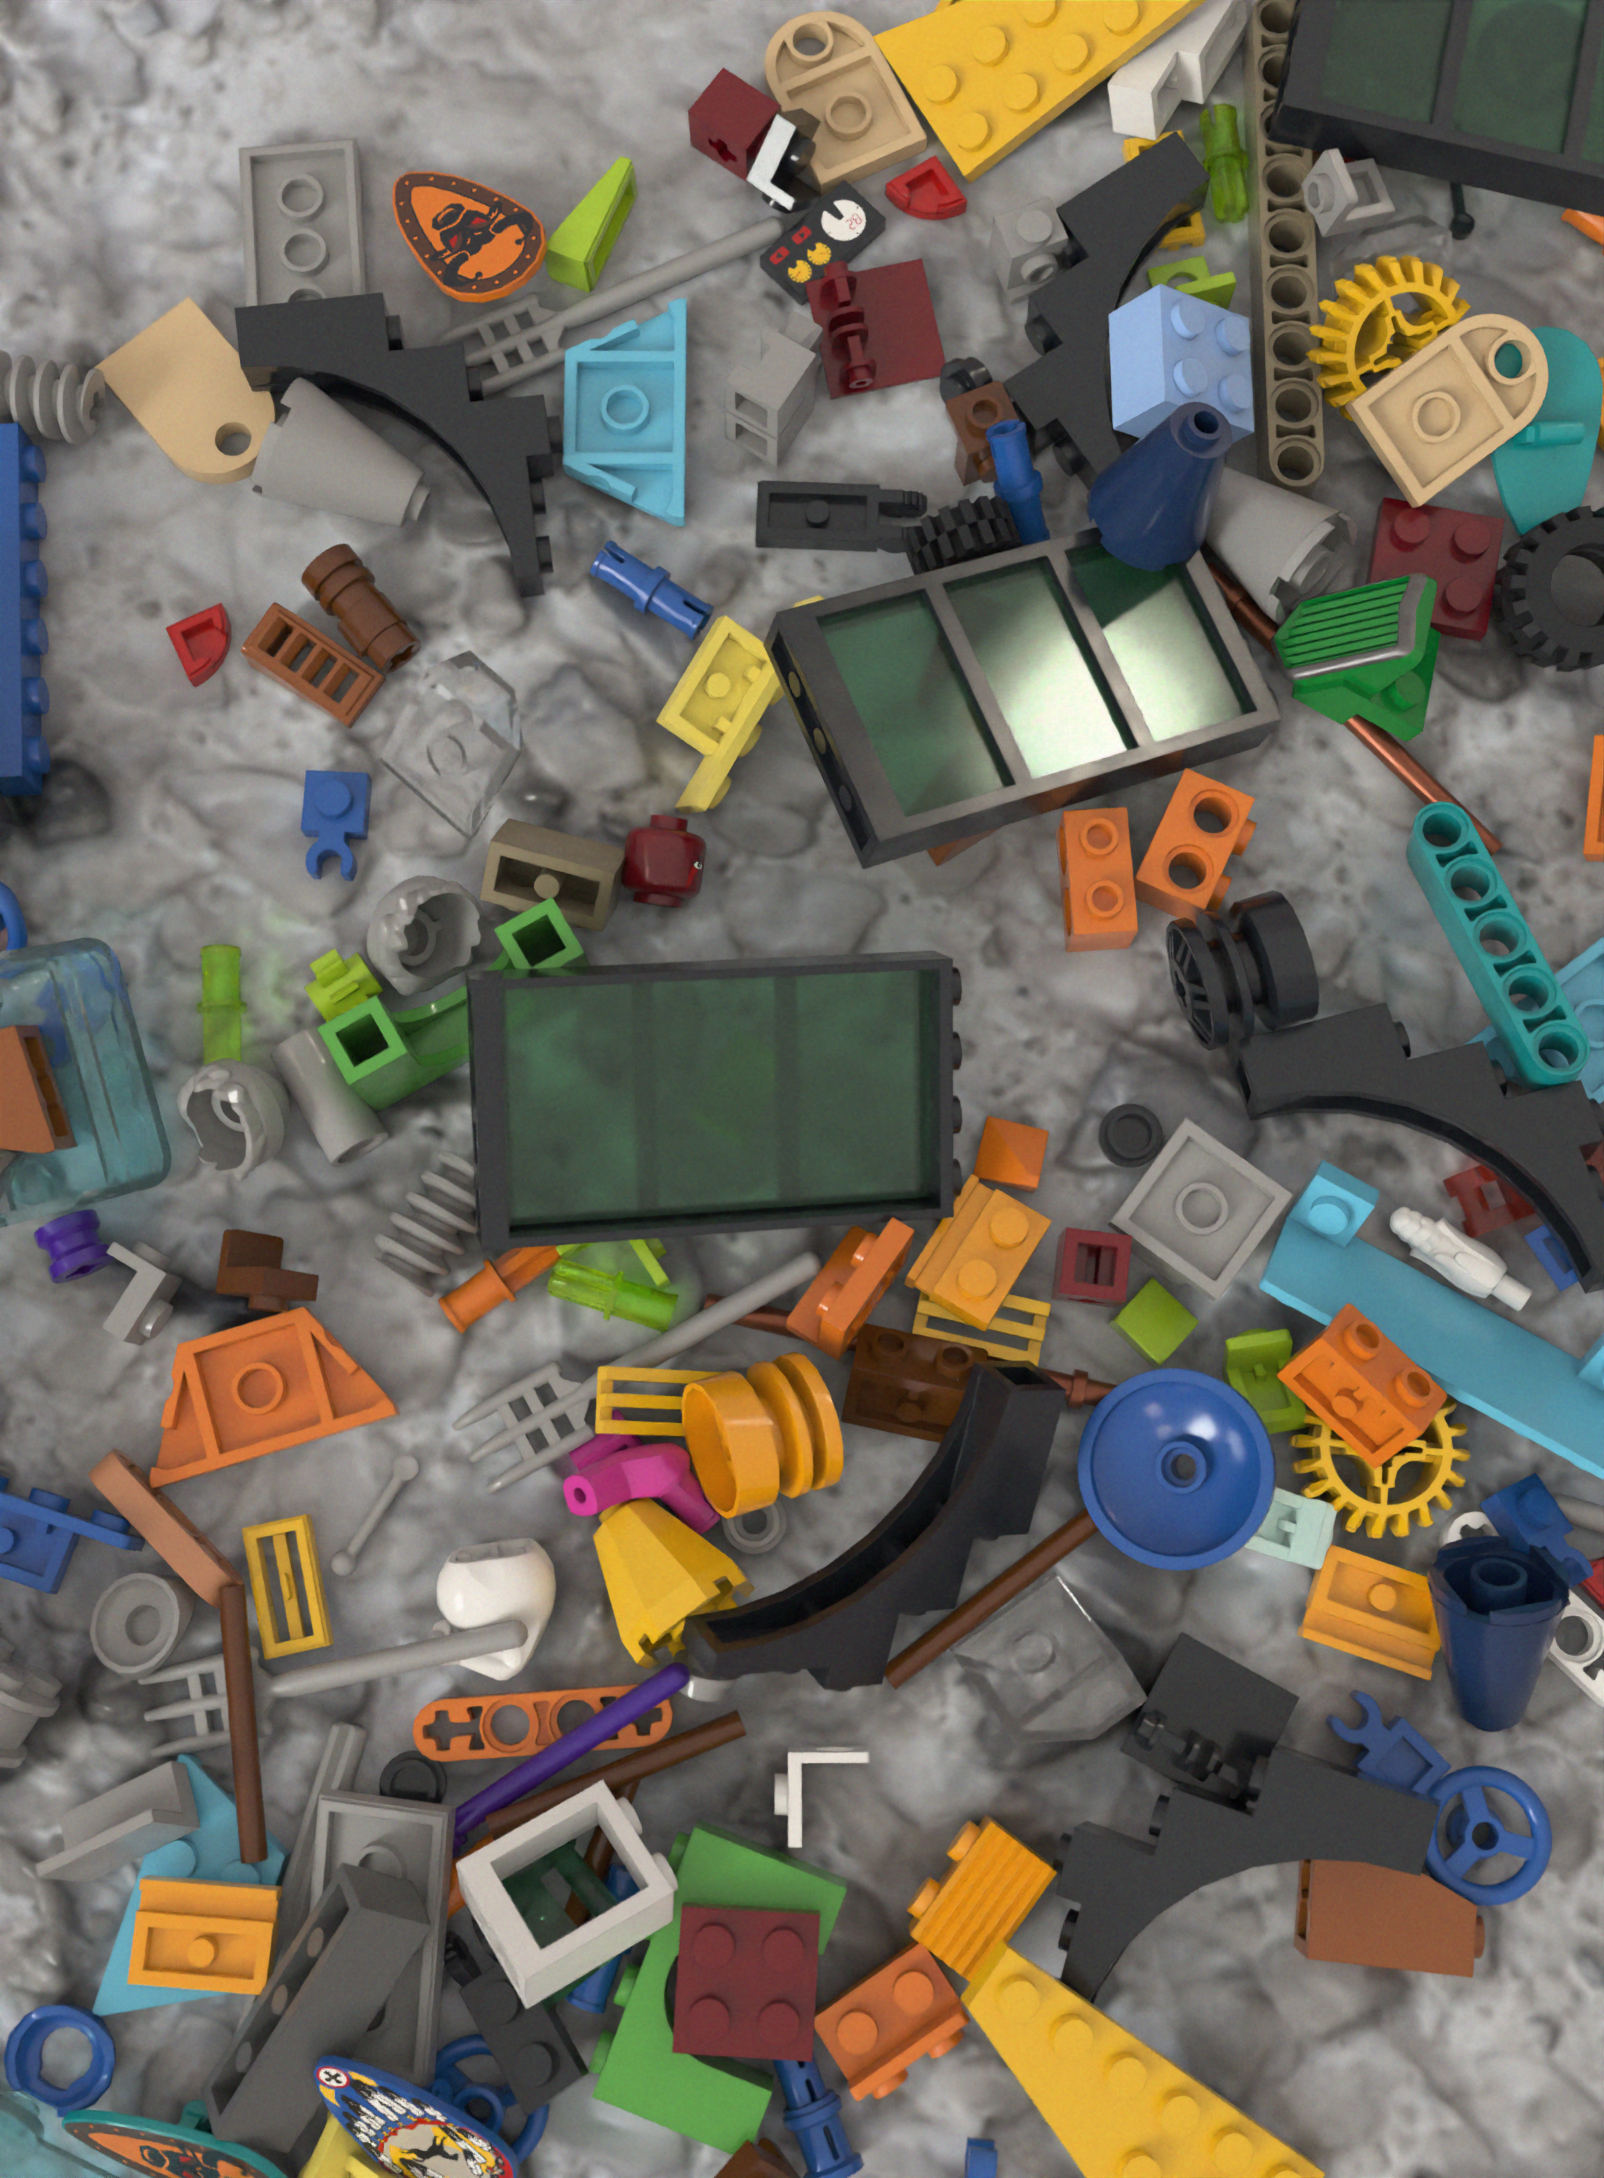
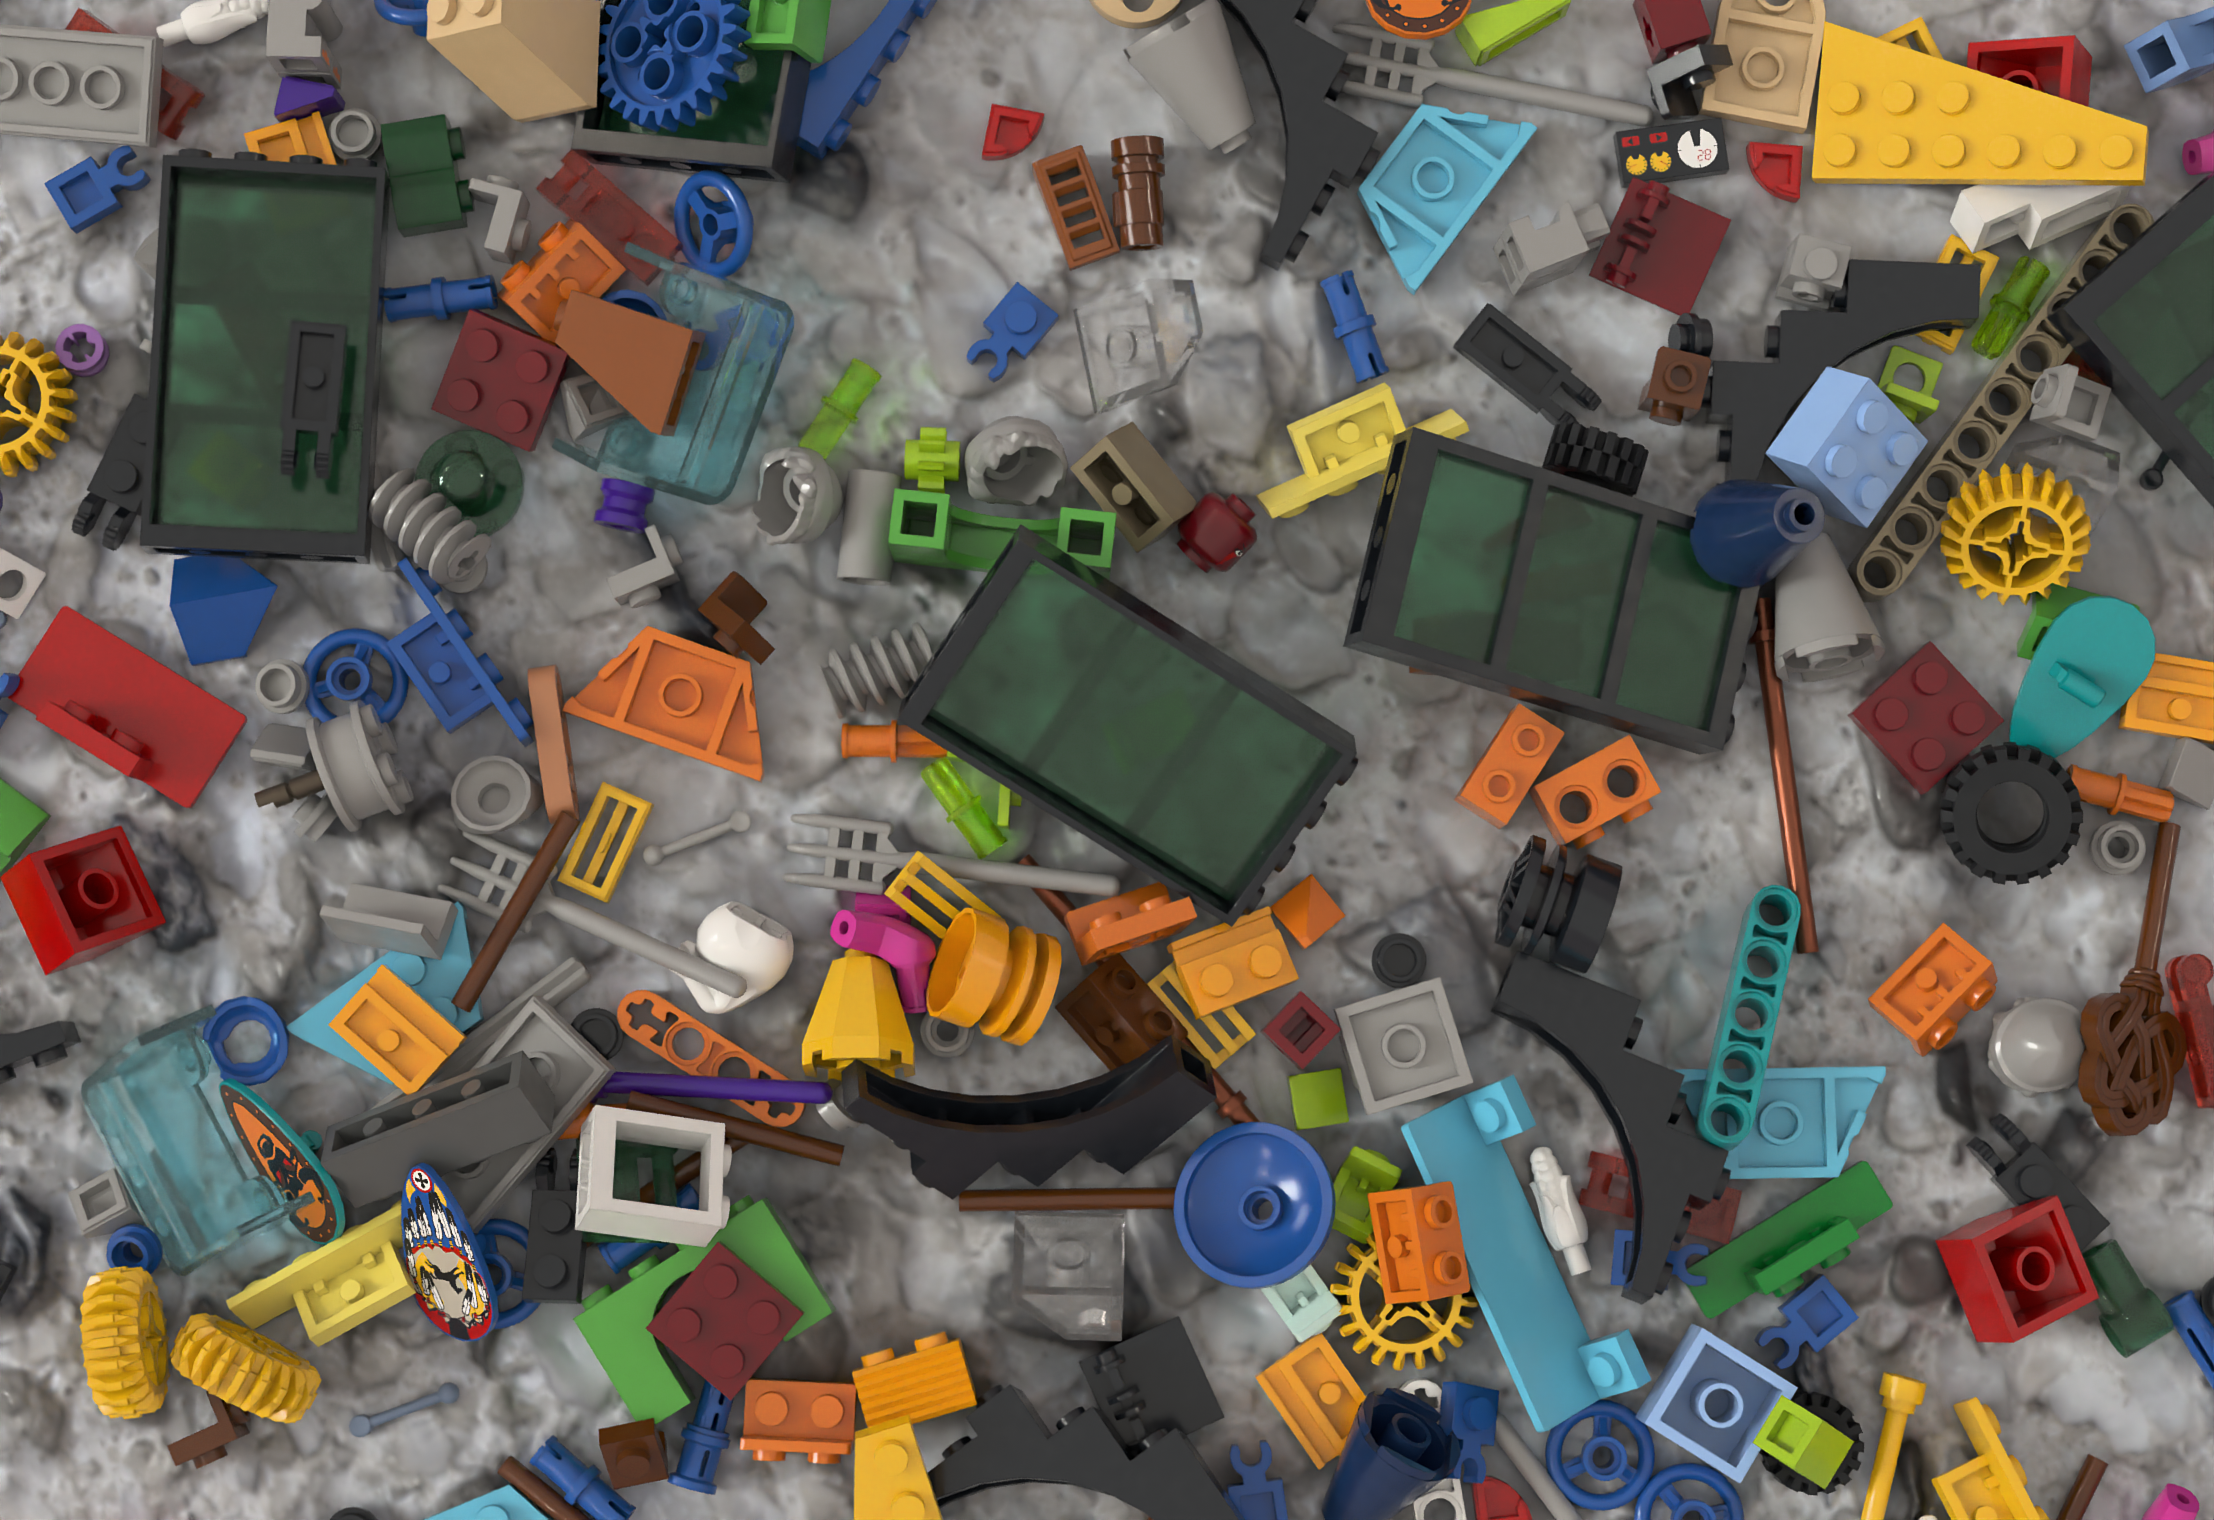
camera: 30 degrees right, 5 degrees up
white bracket [775,1746,869,1848] -> none
blue pin [985,419,1050,546] -> none
green piece [1270,573,1441,742] -> none
tan tile [1344,314,1548,508] -> none

